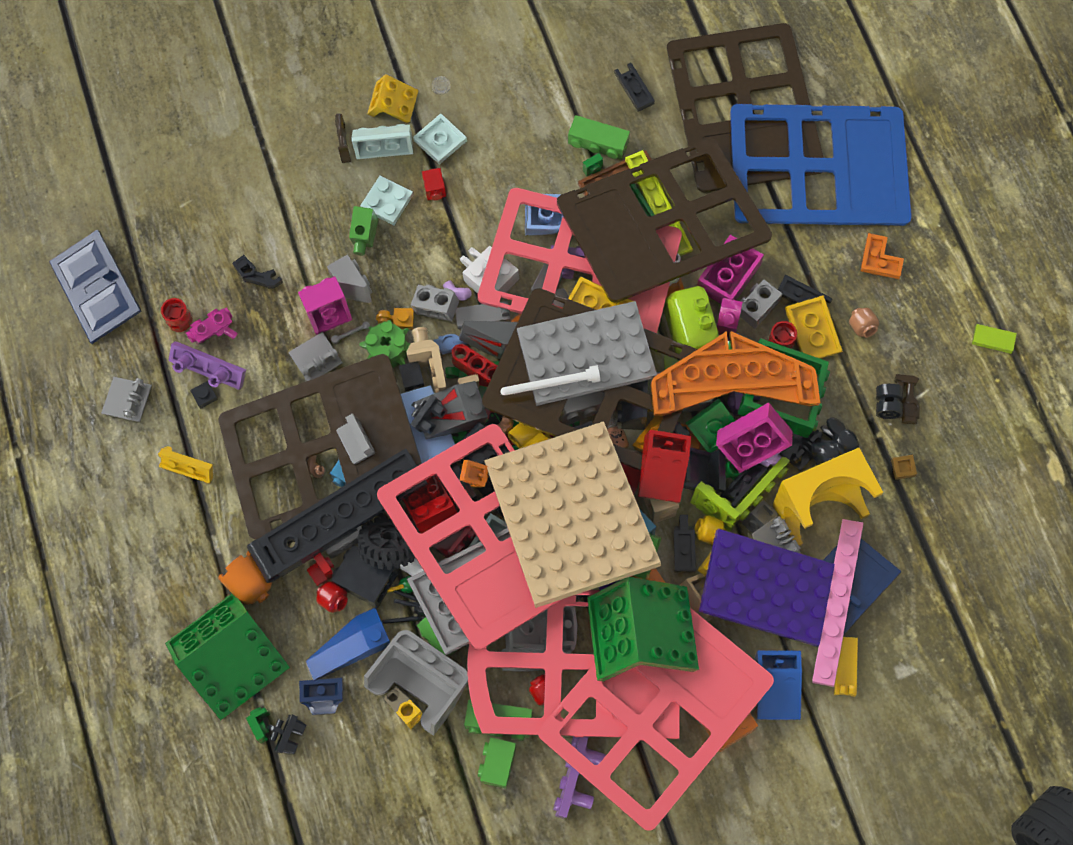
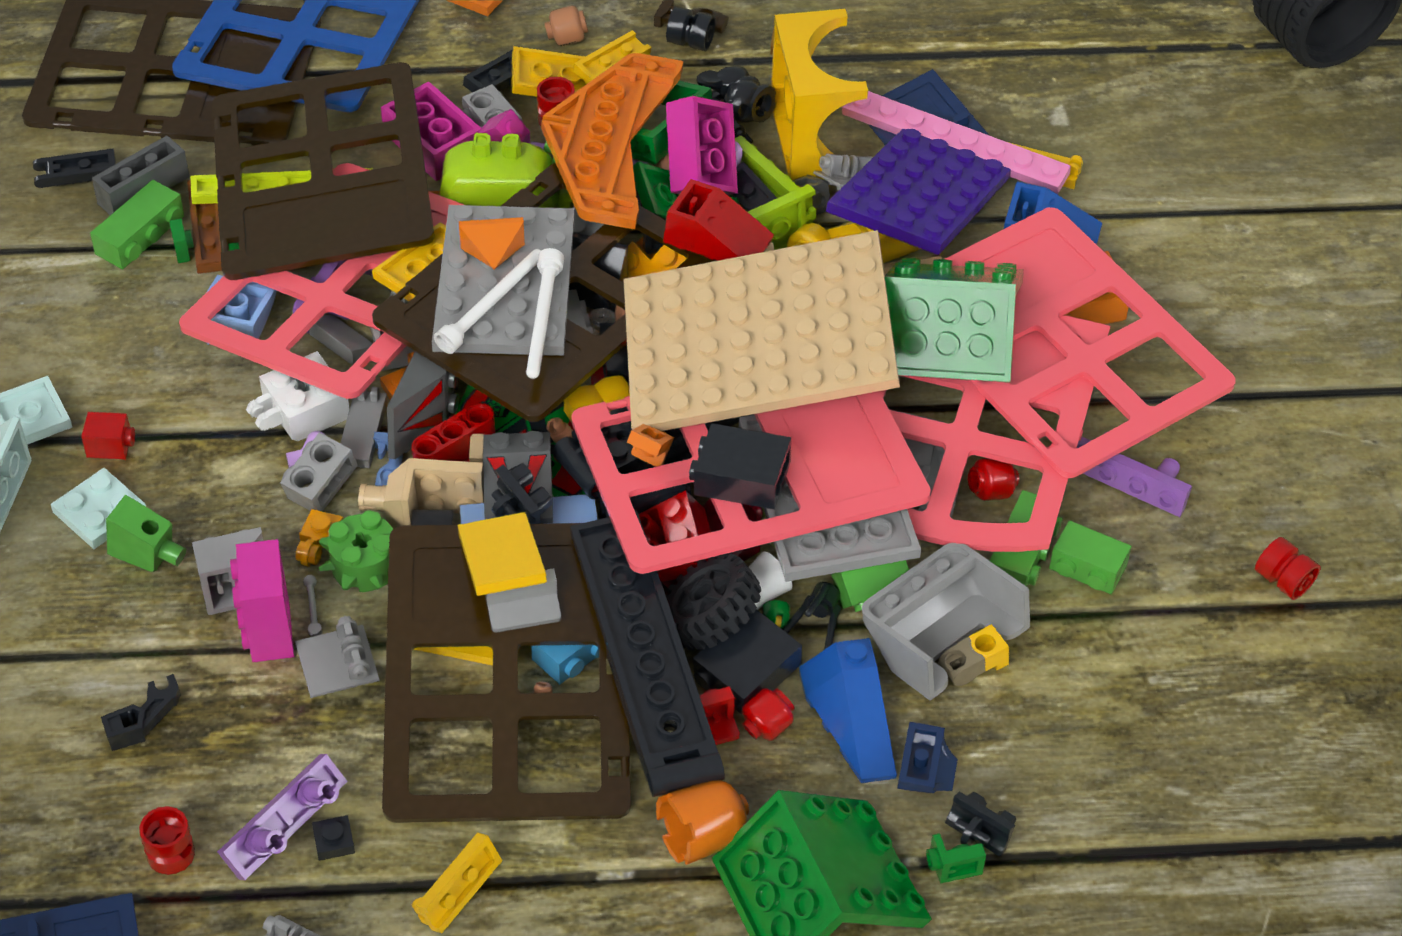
camera: 80 degrees left, 20 degrees down
dark pink brick [186,308,238,345] -> none
none -> dark grey brick [92,135,190,215]
none -> white piece [434,249,541,354]
none -> yellow tile [457,512,547,596]
none -> orange slope [459,217,525,269]
none -> yellow hinge [573,30,652,84]
none -> black brick [689,423,791,510]

